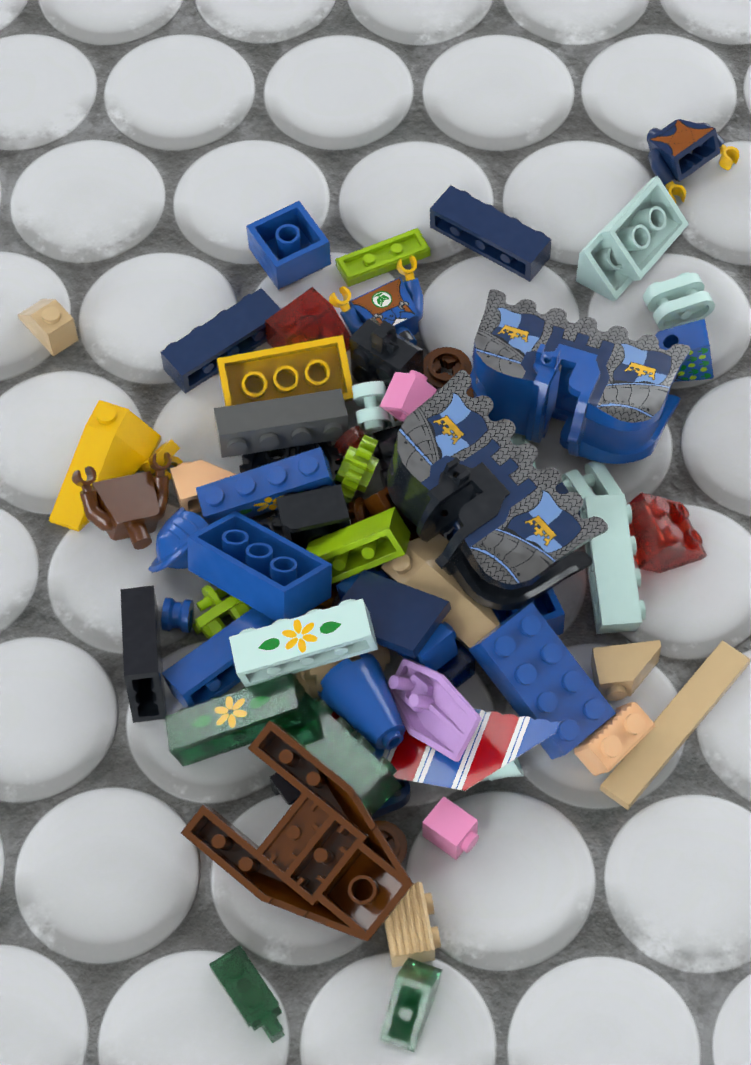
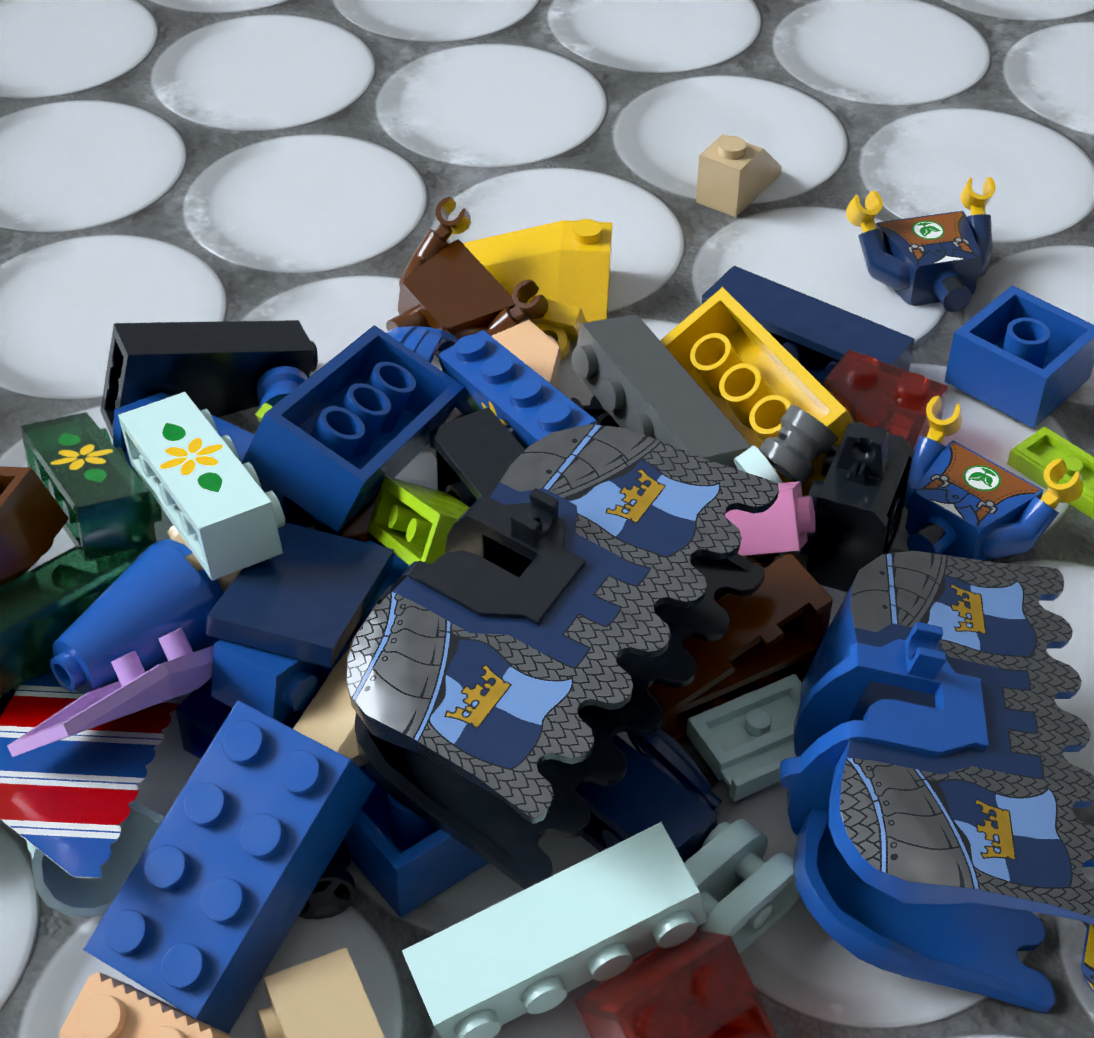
camera: 70 degrees right, 15 degrees down
none -> dark grey wheel [758,405,838,486]
none -> dark blue torso [846,177,996,312]

